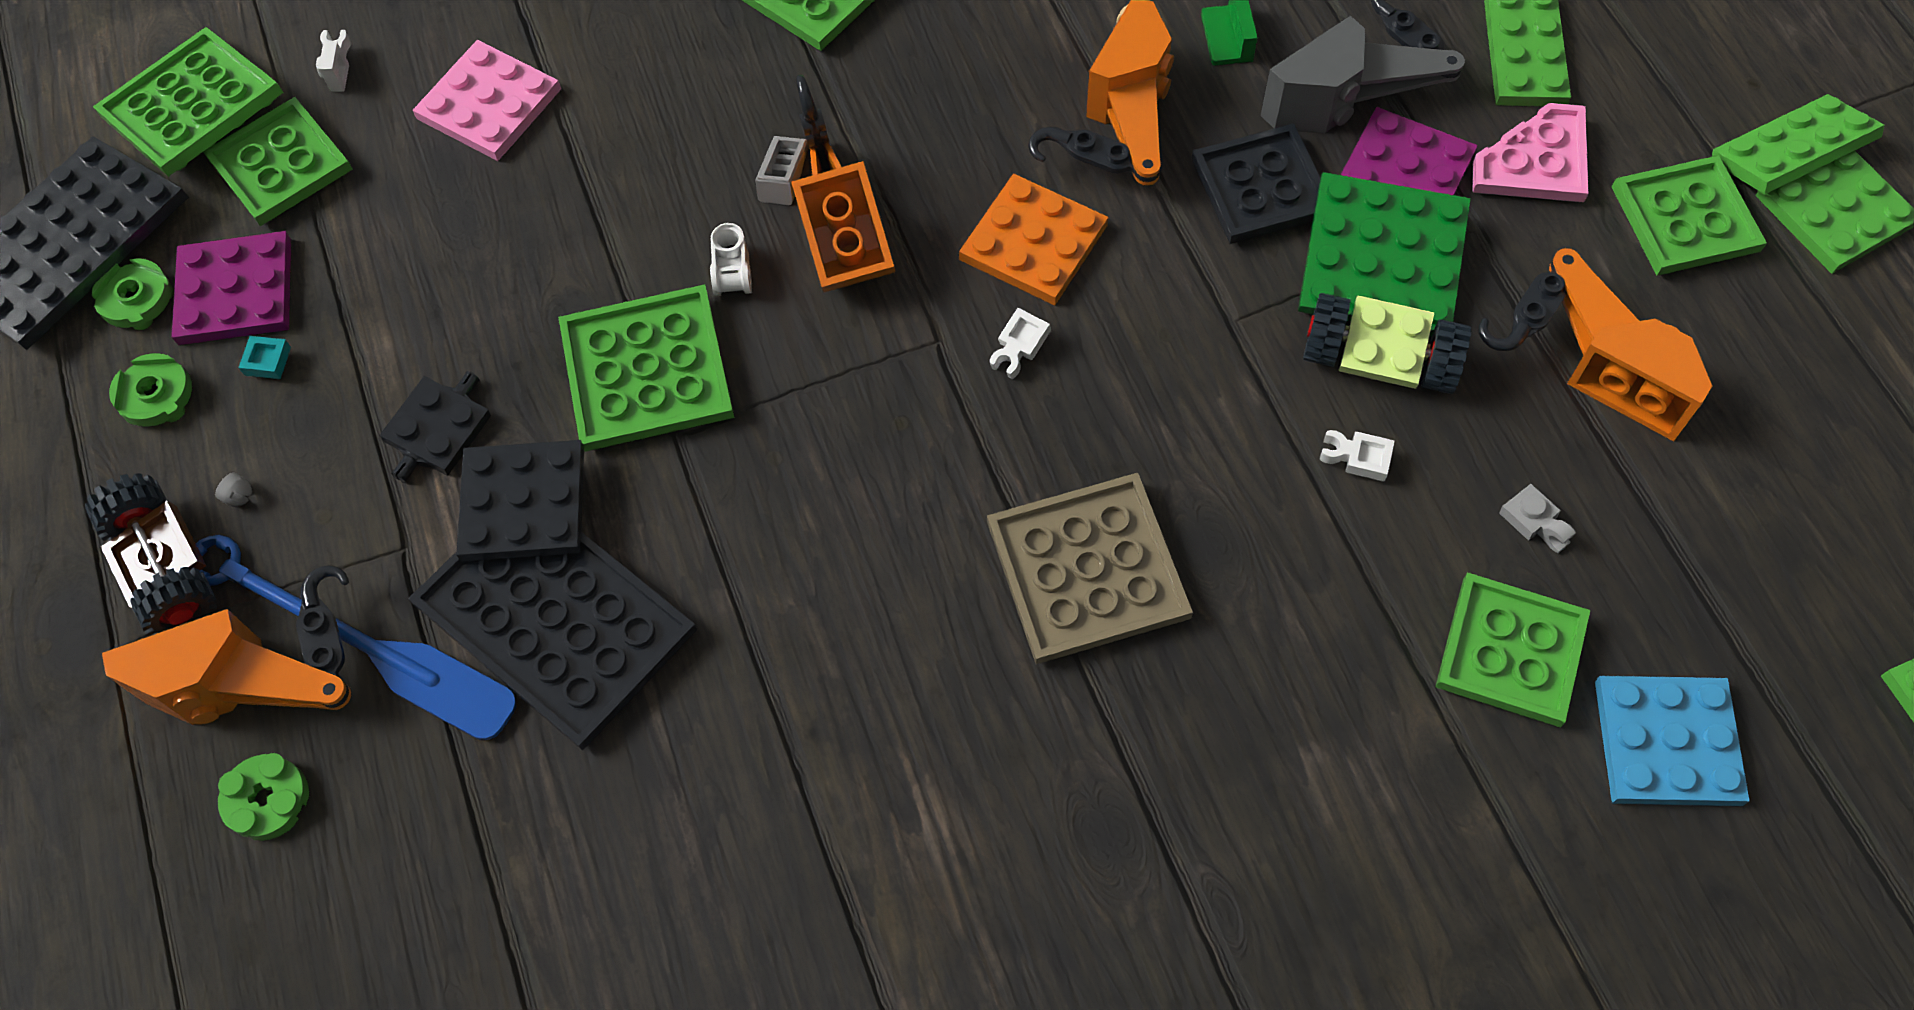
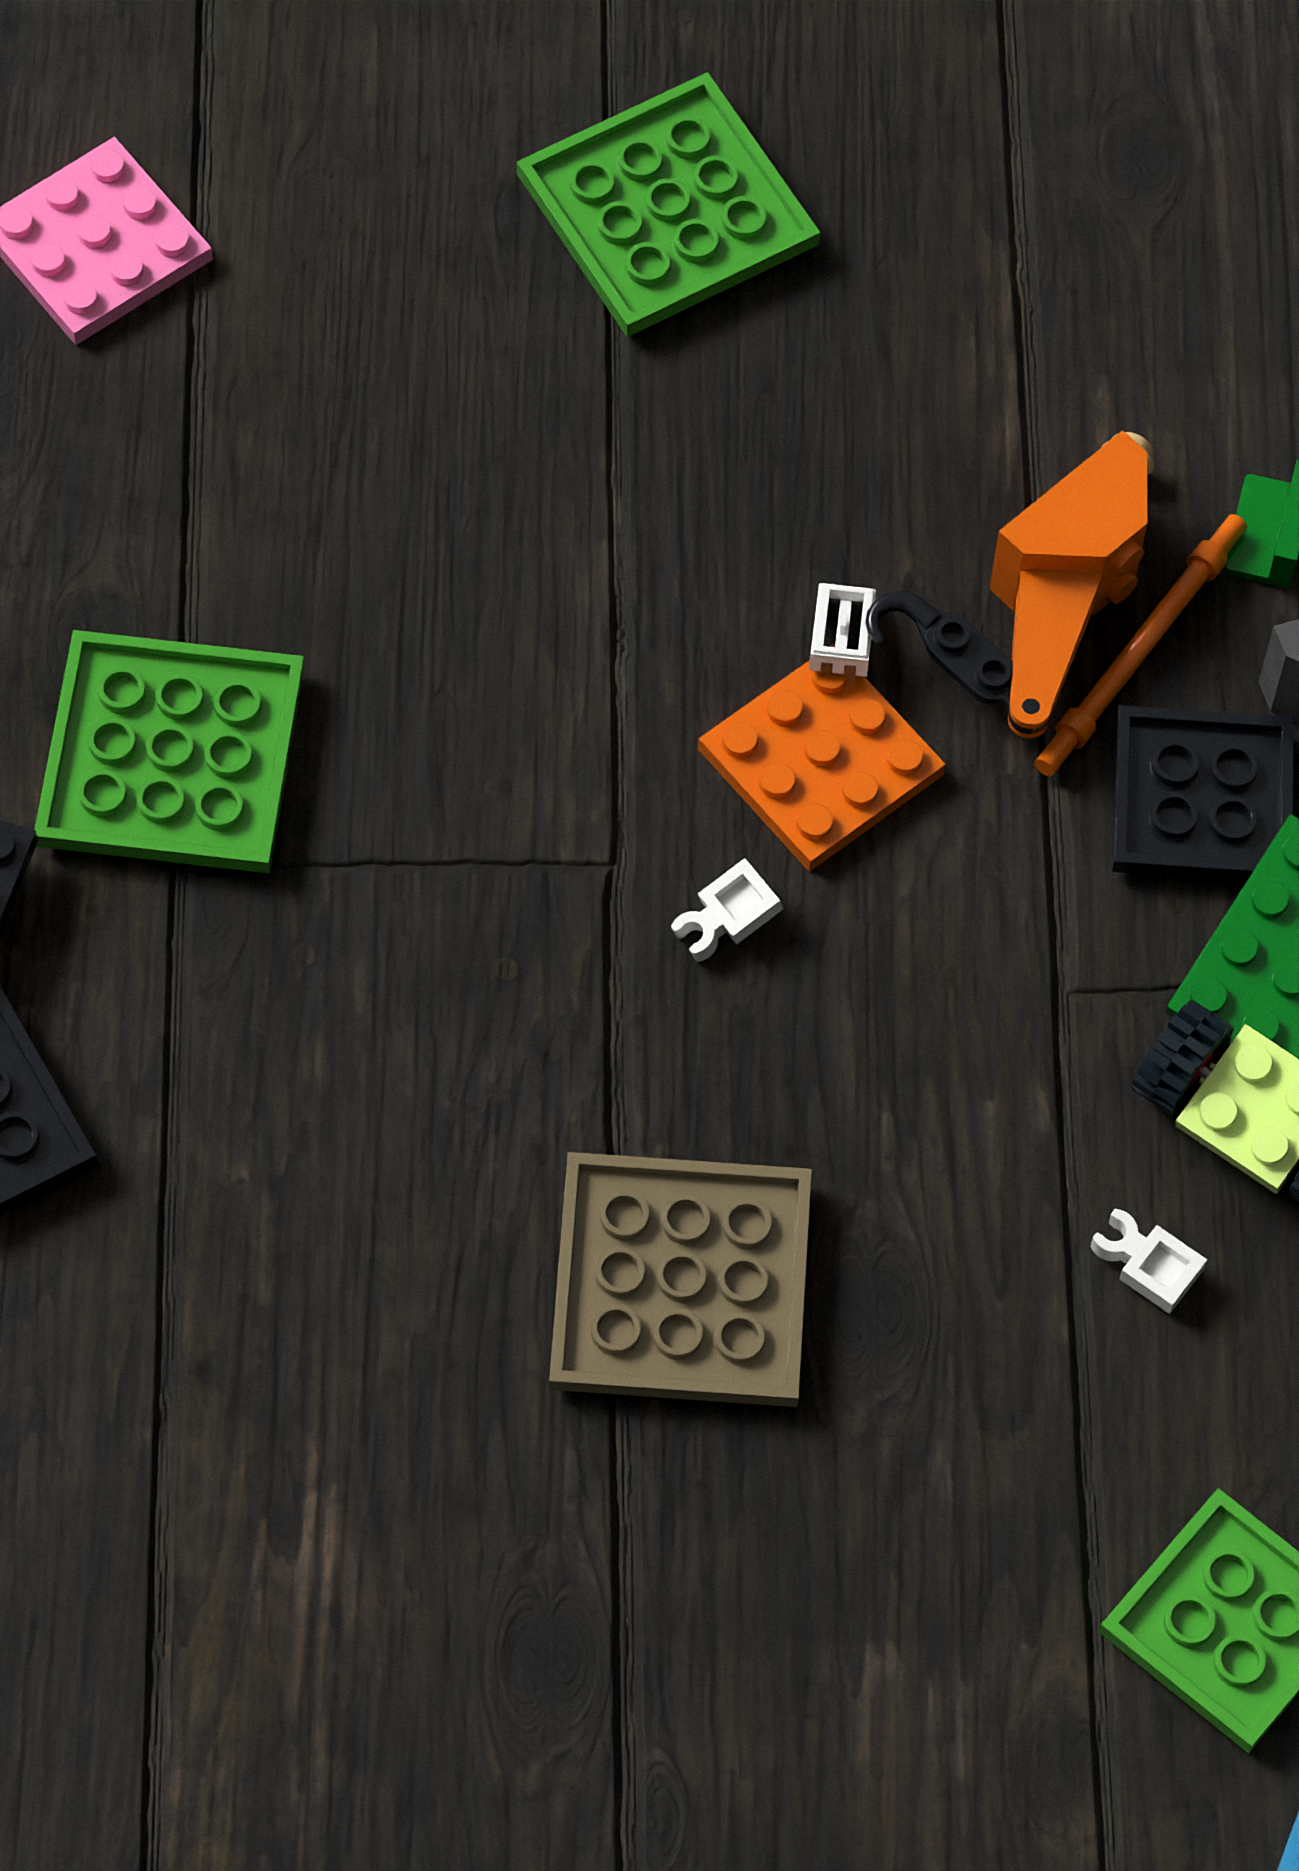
camera: 15 degrees right, 0 degrees up
white piece [710,223,752,297] -> none
light grey slope [755,136,808,205] -> none
orange slope [791,75,895,293] -> none
none -> white tile [809,583,876,677]
none -> orange bar [1034,514,1247,776]

